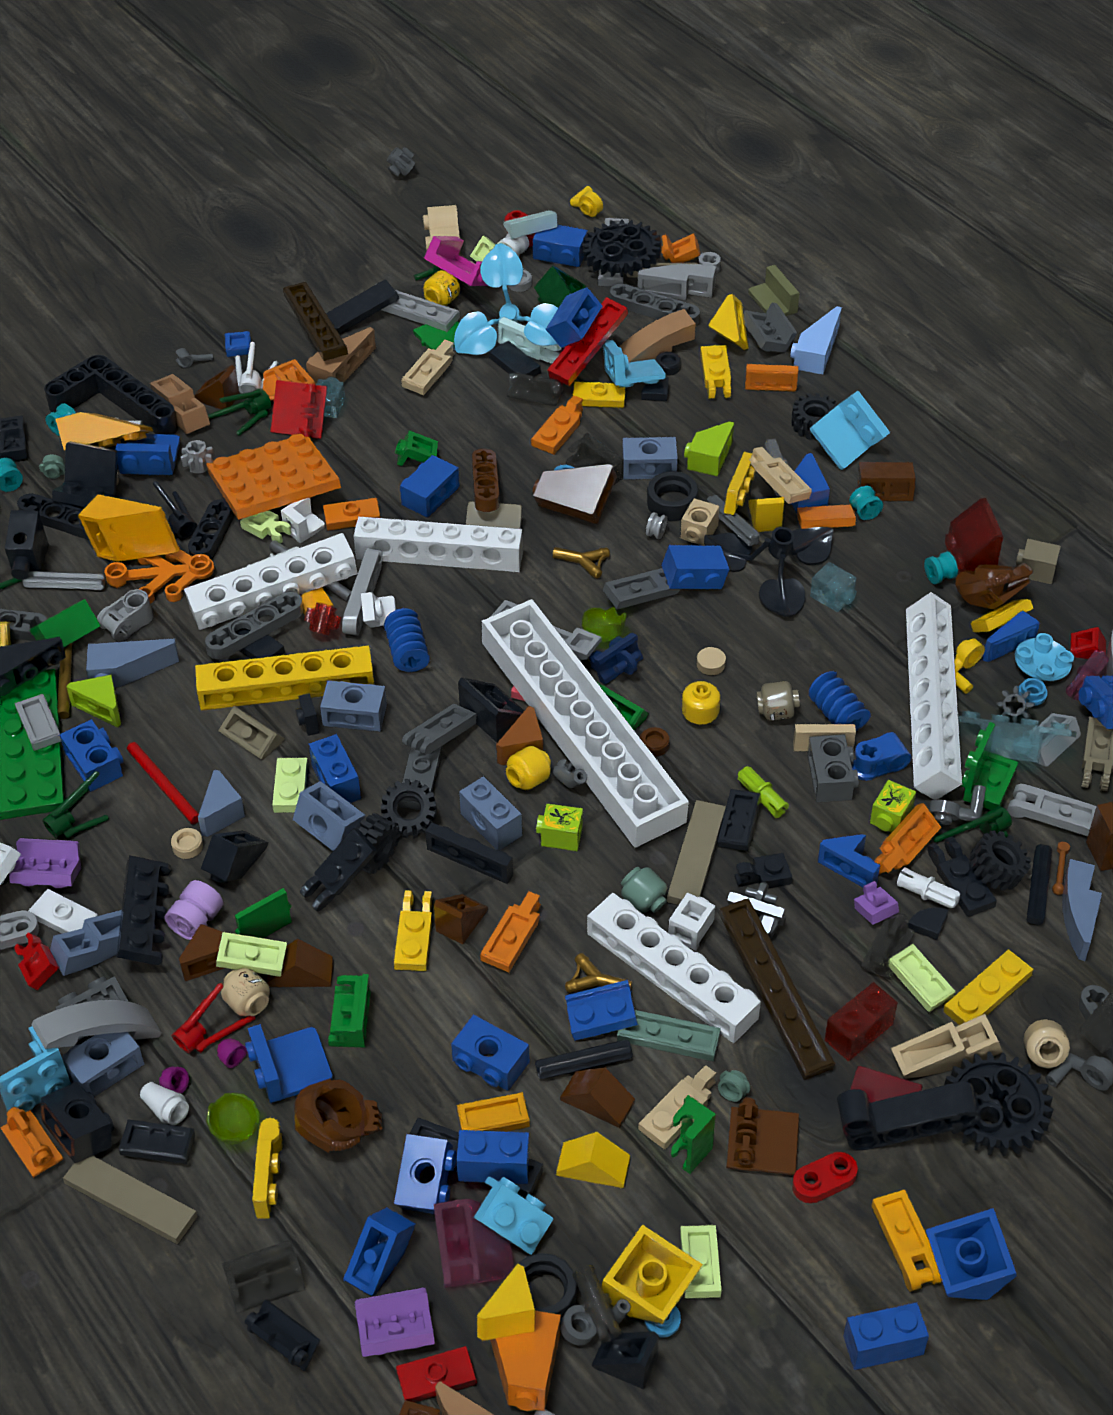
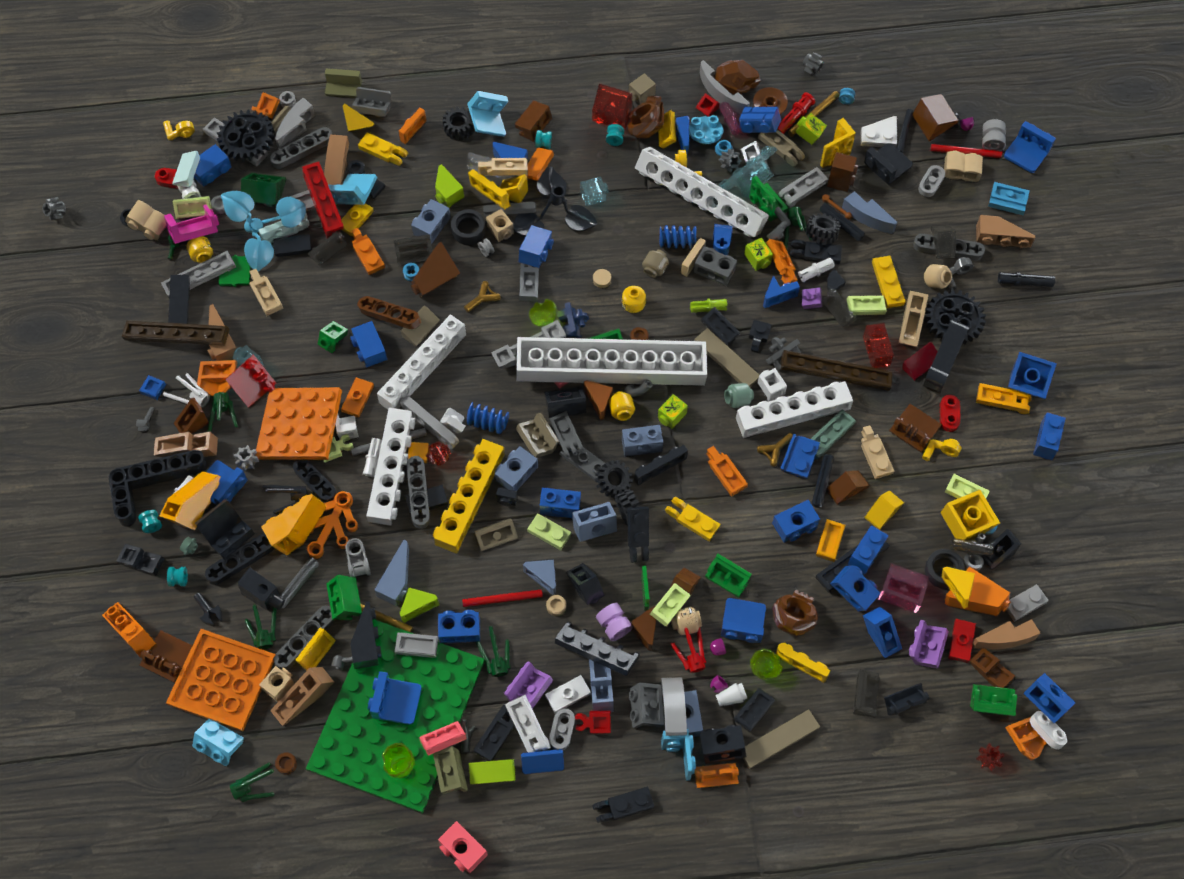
camera: 60 degrees left, 15 degrees up
reddish brown slope [434,894,488,944] -> none
medium azure bracket [474,1176,554,1255] -> none
blue brick [546,287,602,348] -> none
green hinge [671,1095,716,1174] -> none
sand green plate [718,1070,750,1102] -> none
light blue slope [790,307,842,375] -> none
none -> dark tan bracket [516,413,559,458]
none -> yellow plate [922,439,962,461]

